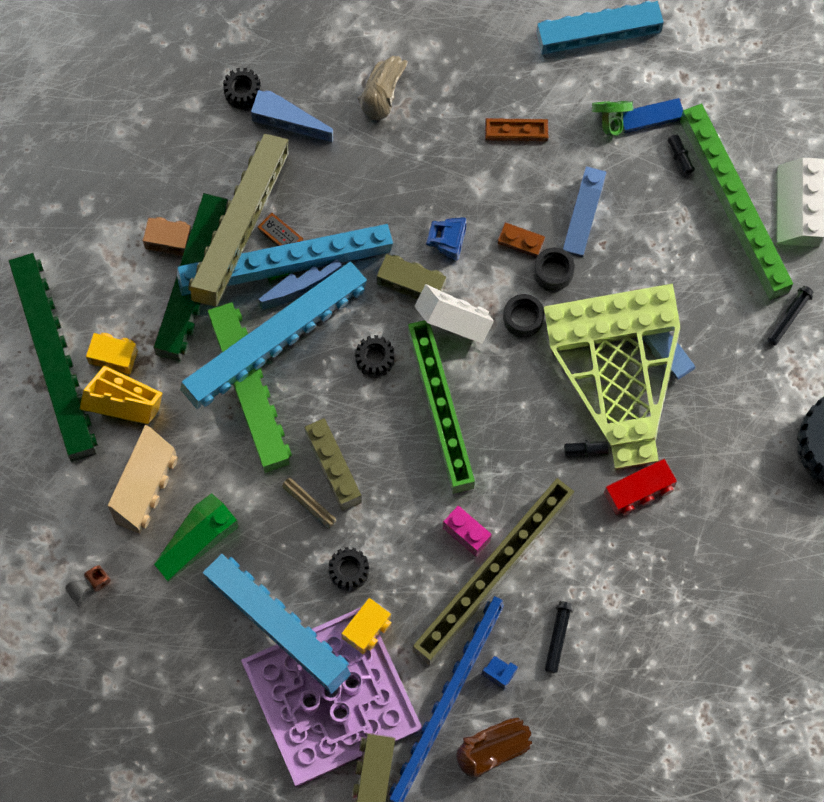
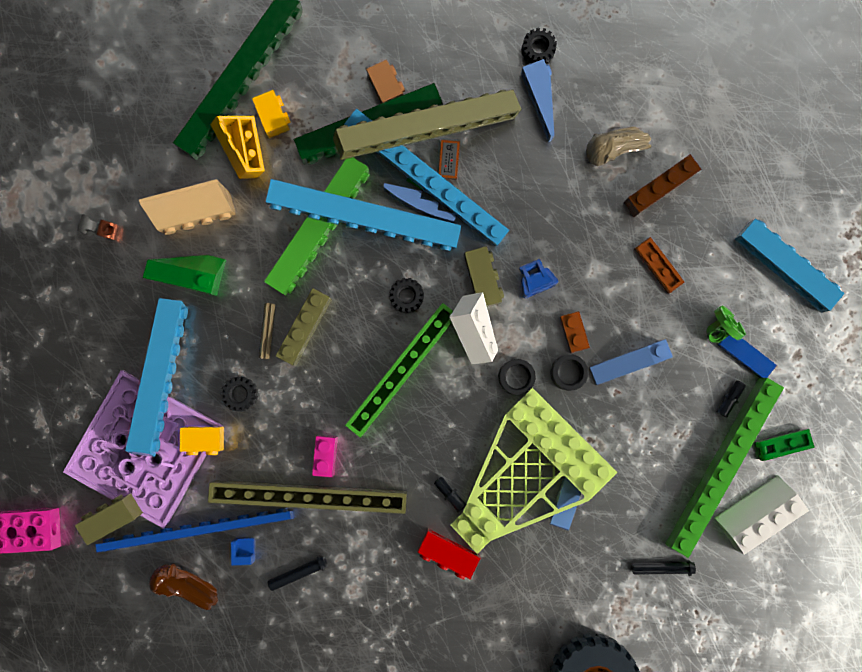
camera: 55 degrees right, 15 degrees up
none -> reddish brown brick [623,154,702,217]
none -> green plate [755,429,815,461]

